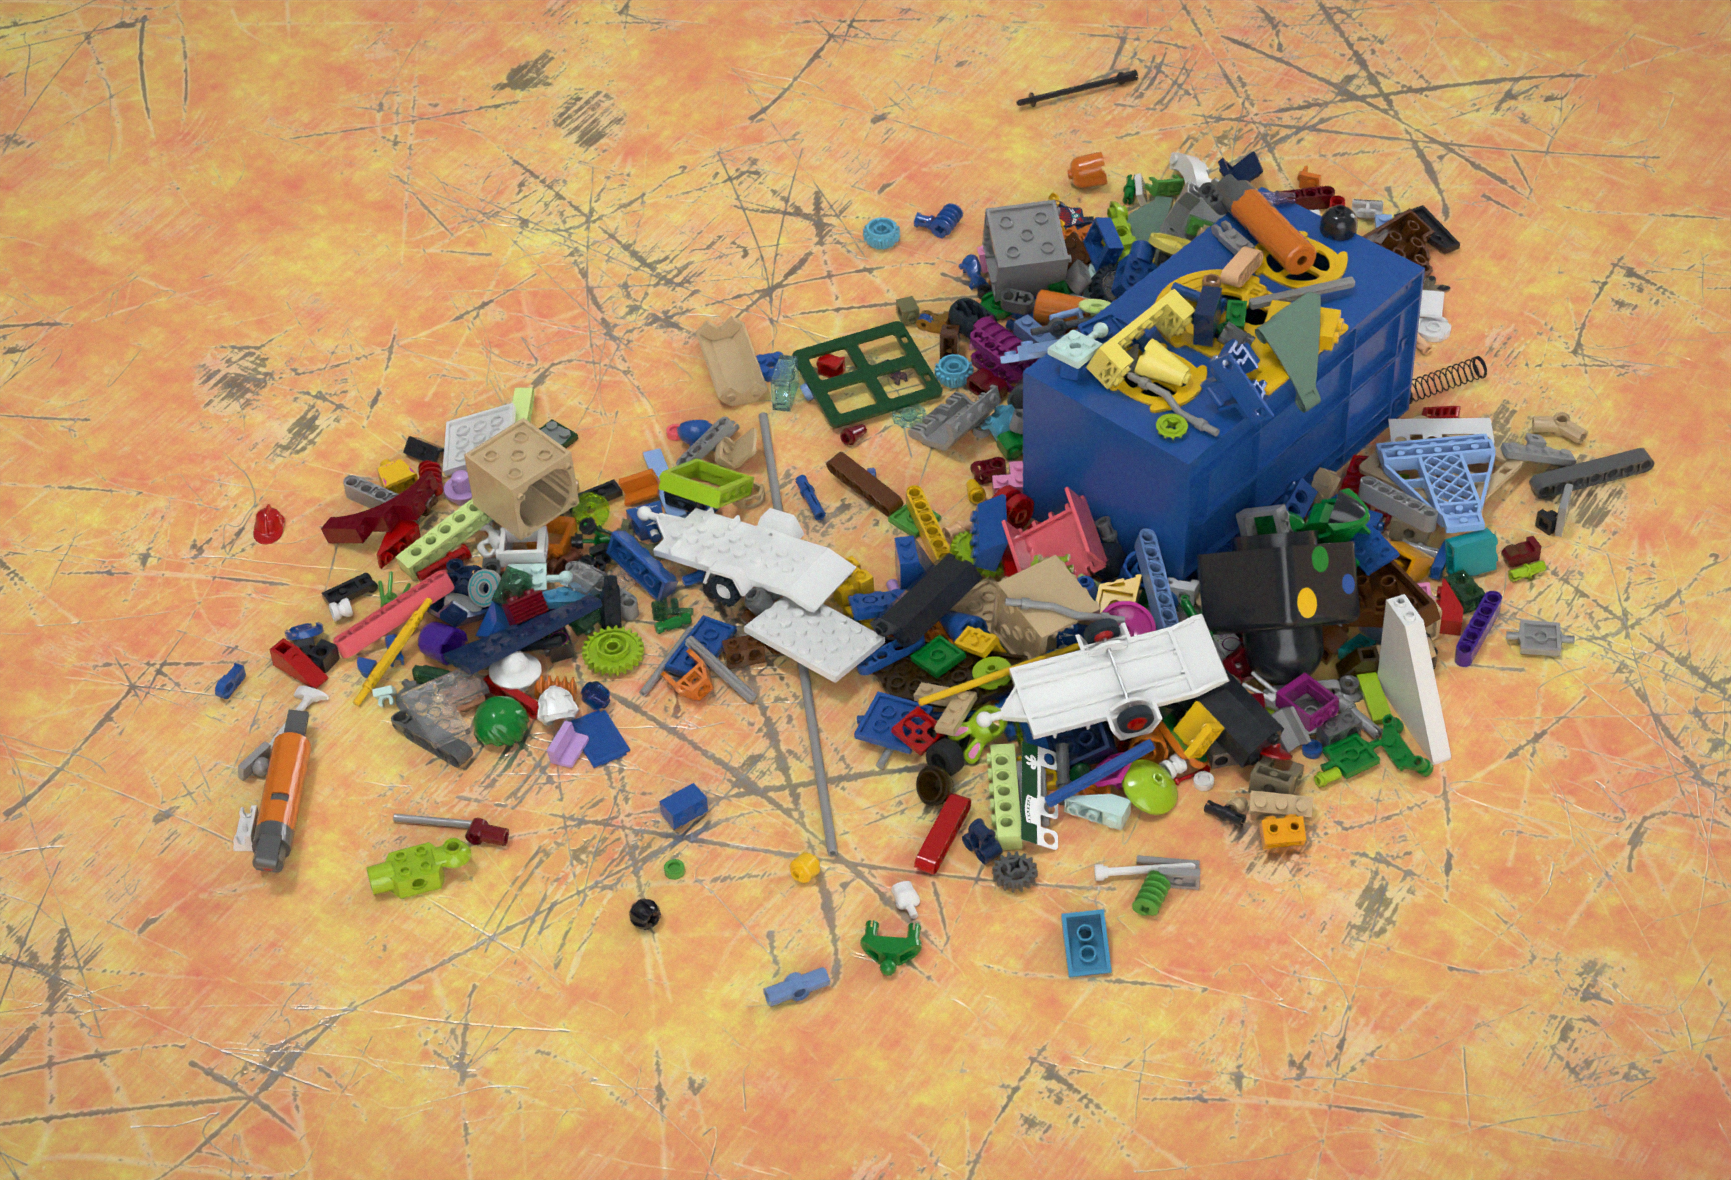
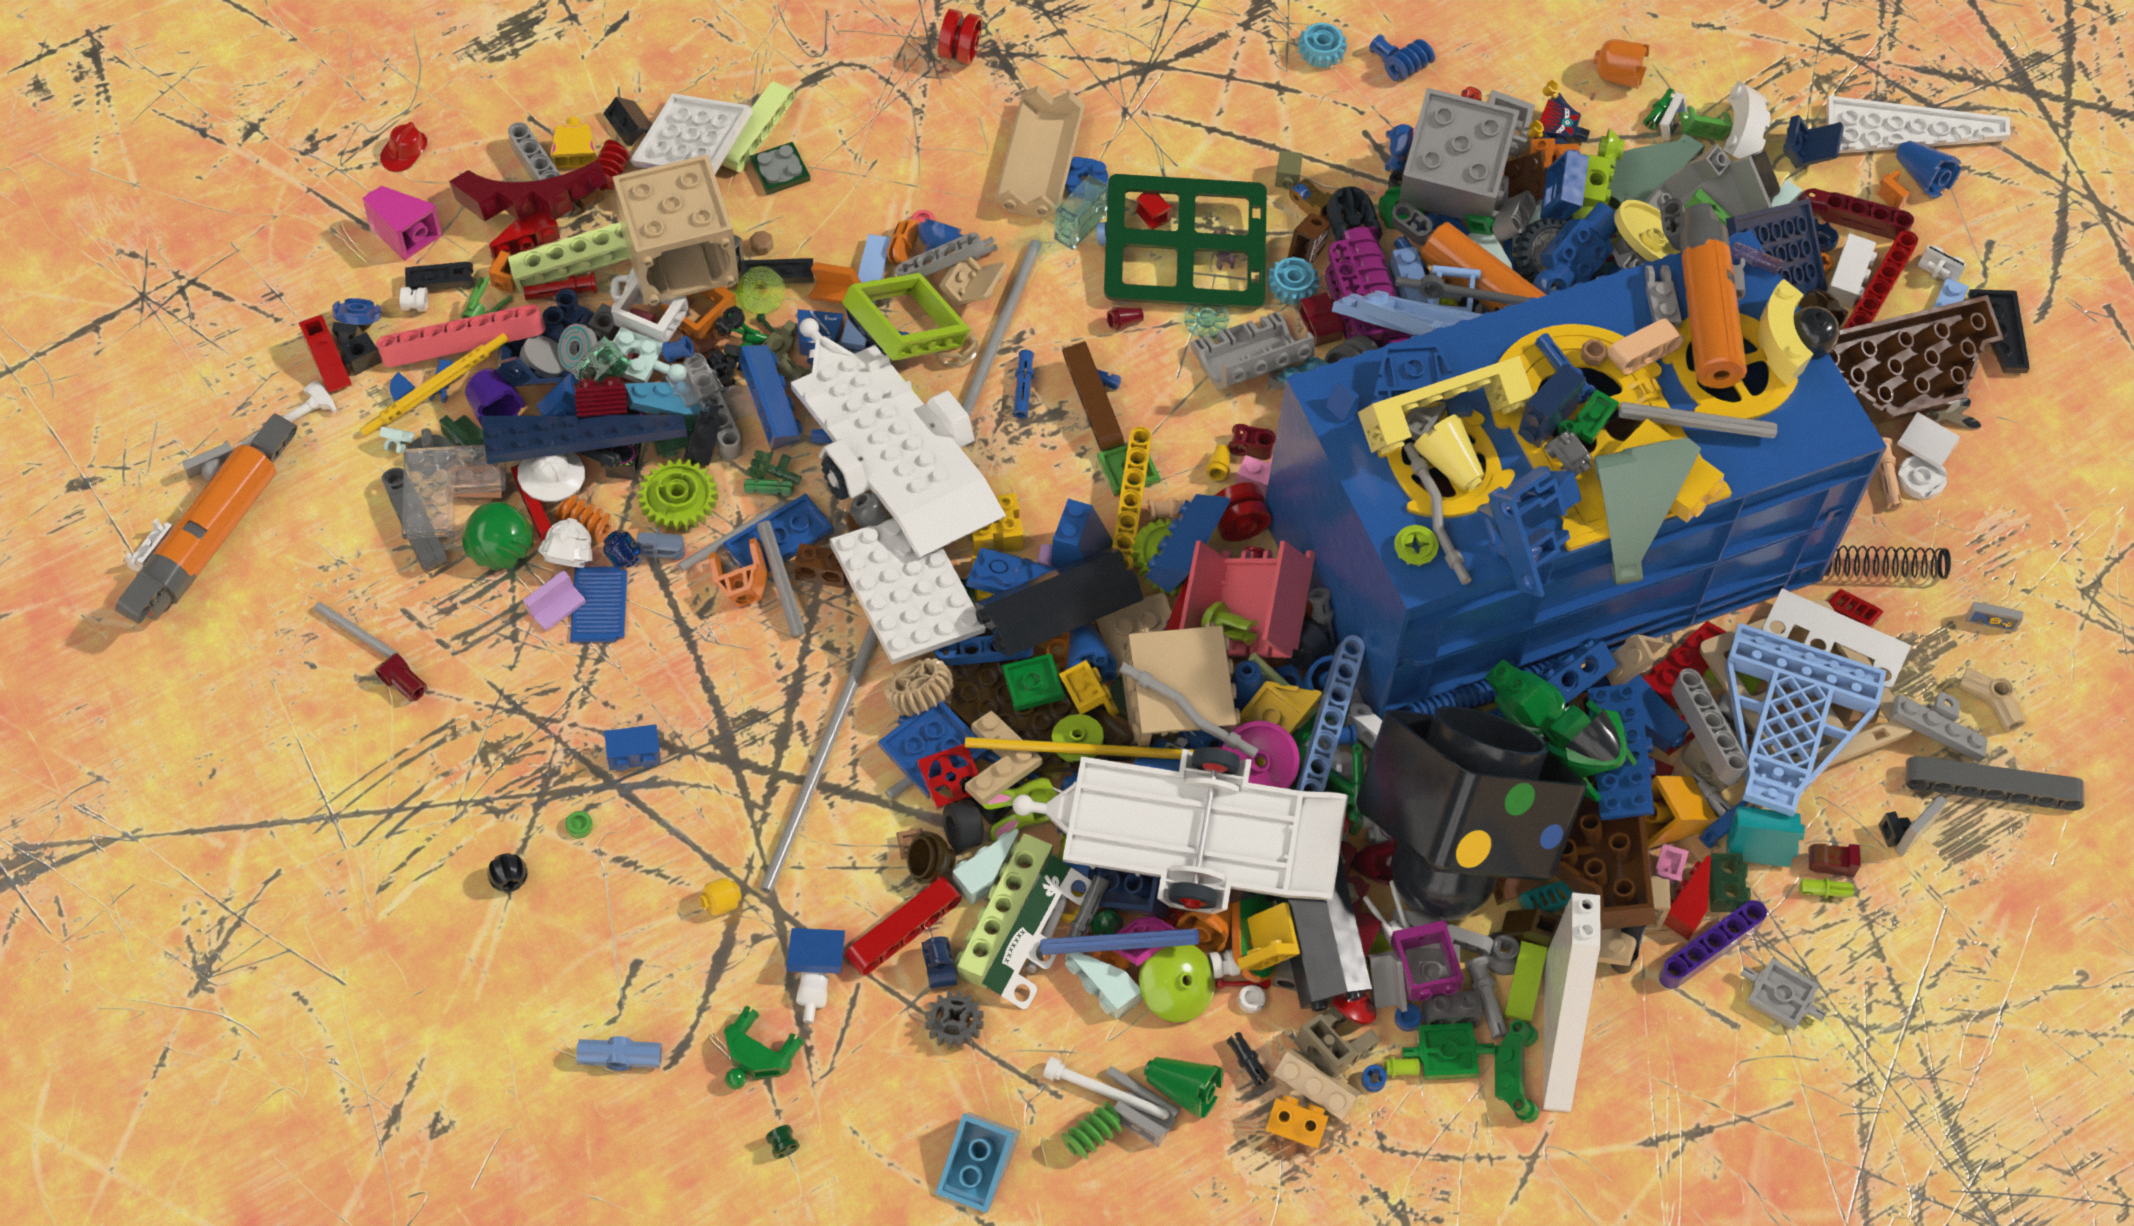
camera: 20 degrees right, 15 degrees up
blue piece [215,663,246,699] -> none
lime brick [366,838,471,899] -> none
light aqua plate [1048,322,1109,369] -> none
yellowish green dish [1078,299,1111,316] -> none
tan hose [1226,797,1248,813] -> none
light grey window [1236,504,1293,537] -> none
none -> dark pink slope [362,185,442,261]
none -> orange bracket [489,251,515,293]
none -> sand blue arm [637,528,685,563]
none -> blue bush [662,336,694,363]
none -> dark green wheel [766,1125,800,1159]
none -> blue tile [787,928,845,974]
none -> tan gear [884,658,953,716]
none -> orange arm [887,219,920,265]
none -> medium nougat tile [896,828,923,860]
none -> red wheel [938,8,982,65]
none -> light aqua slope [953,828,1019,906]
none -> green cone [1144,1057,1224,1119]
none -> blue bush [1361,1065,1387,1093]
none -> light yellow brick [1758,279,1813,386]
none -> white wing [1827,96,2010,153]
none -> blue cone [1896,141,1961,198]
none -> tile [1966,602,2023,631]

